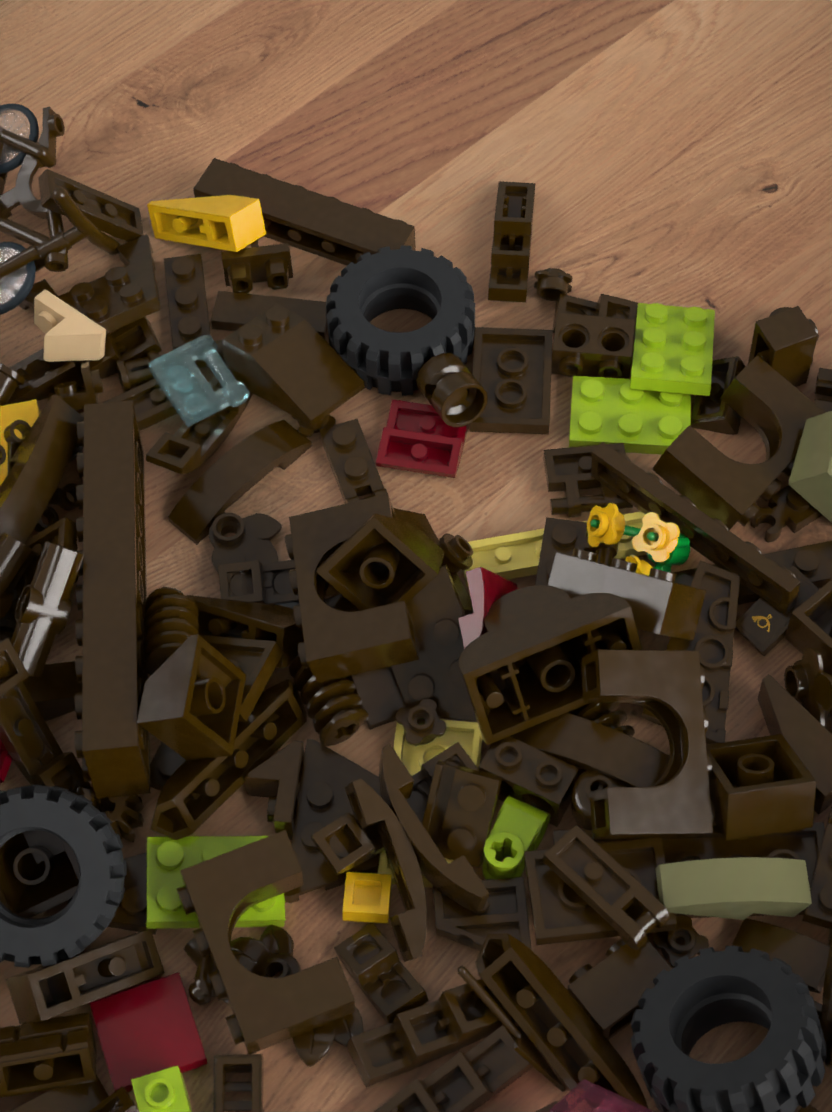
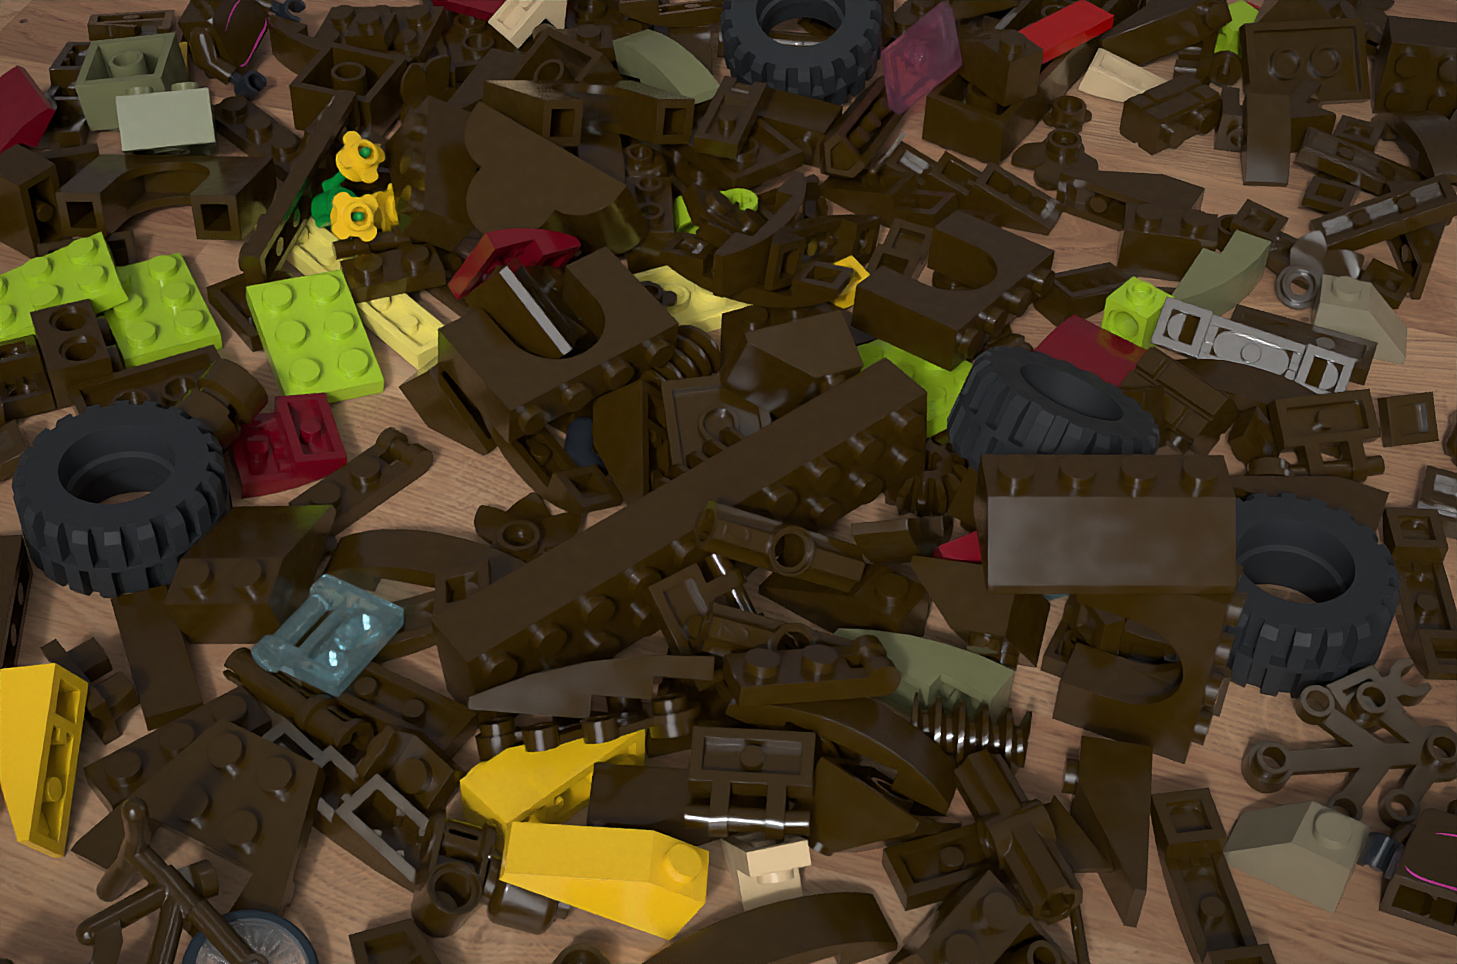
camera: 125 degrees left, 15 degrees down
tan slope [34,289,106,362] -> none
dark brown plate [38,169,144,242] -> none
dark brown plate [438,533,473,574] -> none
none -> lime plate [246,269,384,403]

